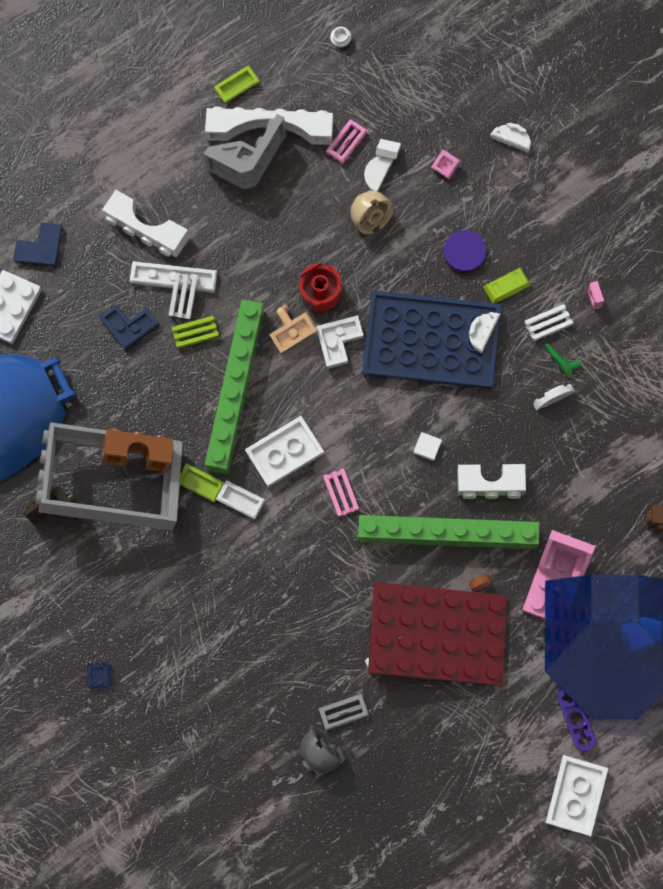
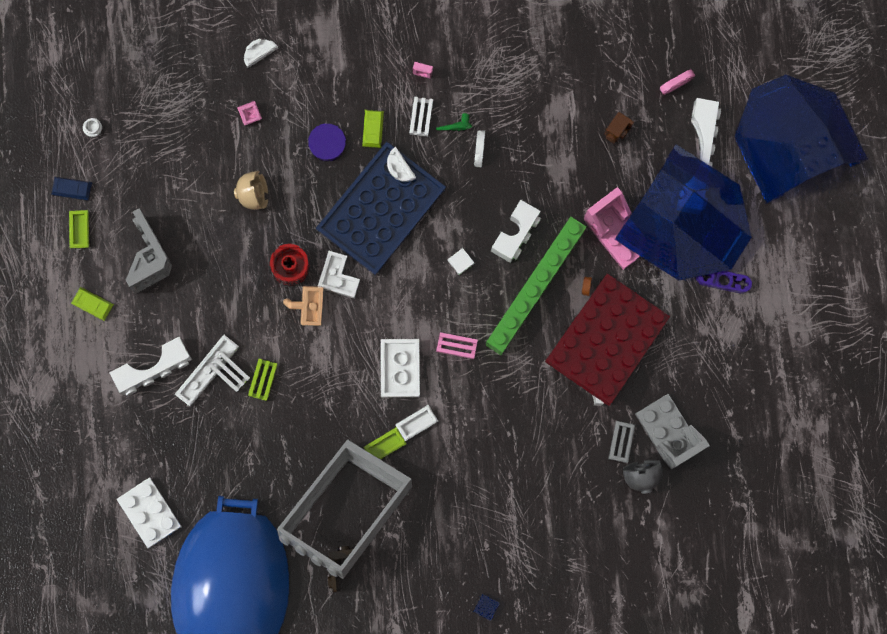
camera: 70 degrees left, 5 degrees up
dark blue tile [13,222,63,267] -> none
dark blue tile [99,305,160,351] -> none
dark orange arch [101,429,173,472] -> none
white arch [205,107,333,145] -> none
bright green brick [205,299,265,475] -> none
bright pink tile [326,119,367,165] -> none
white tile [364,156,394,192] -> none
white tile [376,139,401,159] -> none
white plate [545,755,608,836] -> none
none -> dark blue tile [51,177,92,201]
none -> lime tile [71,287,114,321]
none -> light grey bracket [635,394,710,469]

